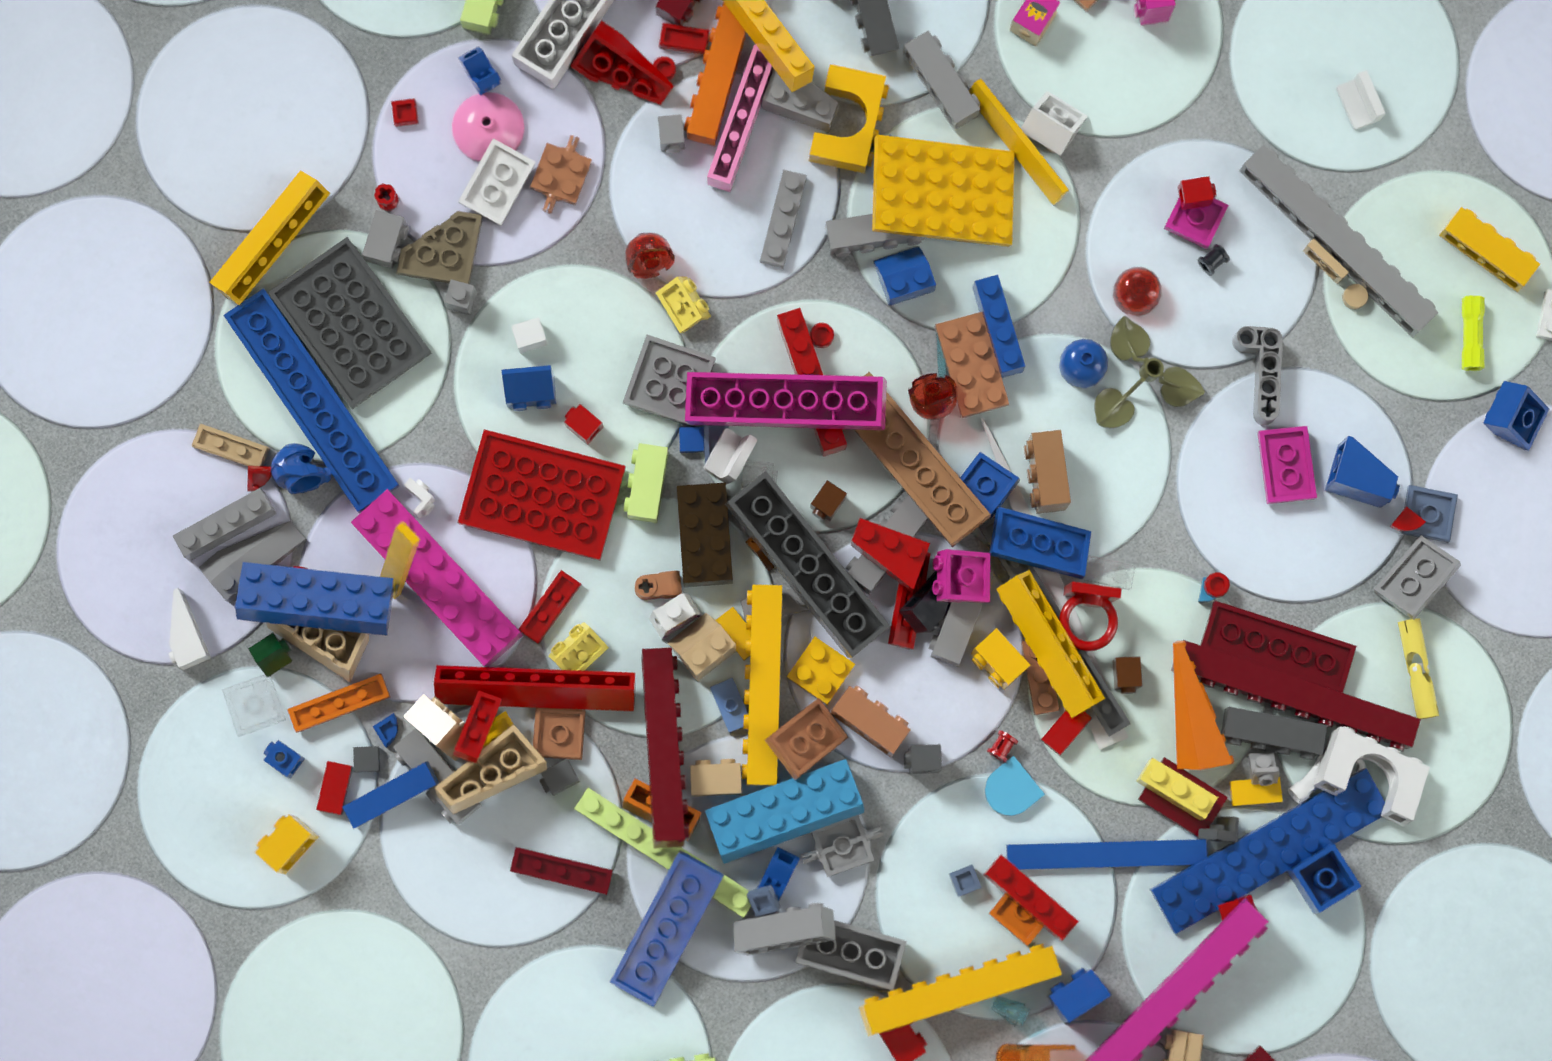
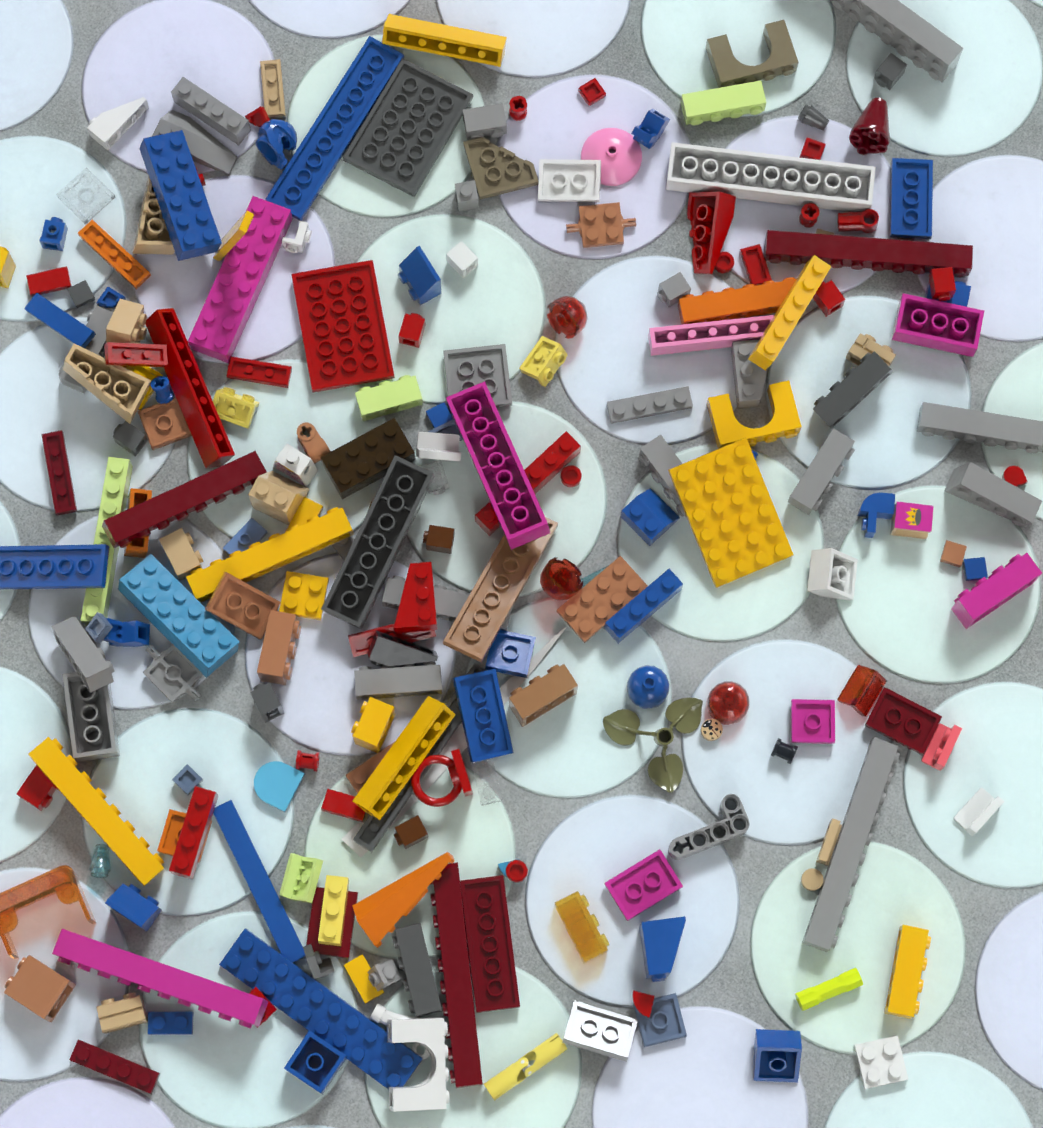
camera: 65 degrees right, 5 degrees down
dark green brick [248,632,292,678] -> none
dark pink plate [932,549,990,603] -> none
yellow tile [968,78,1069,205] -> none
red brick [1177,176,1216,210] -> none
none -> blue plate [148,1012,194,1035]
none -> blue bush [150,376,174,404]
none -> yellowish green bracket [279,853,323,903]
none -> clear yellow brick [554,891,609,964]
none -> tan tile [701,719,723,741]
none -> clear red panel [837,665,887,717]
none -> blue brick [857,492,895,538]
none -> dark red plate [864,687,942,755]
none -> coral bracket [921,723,962,771]

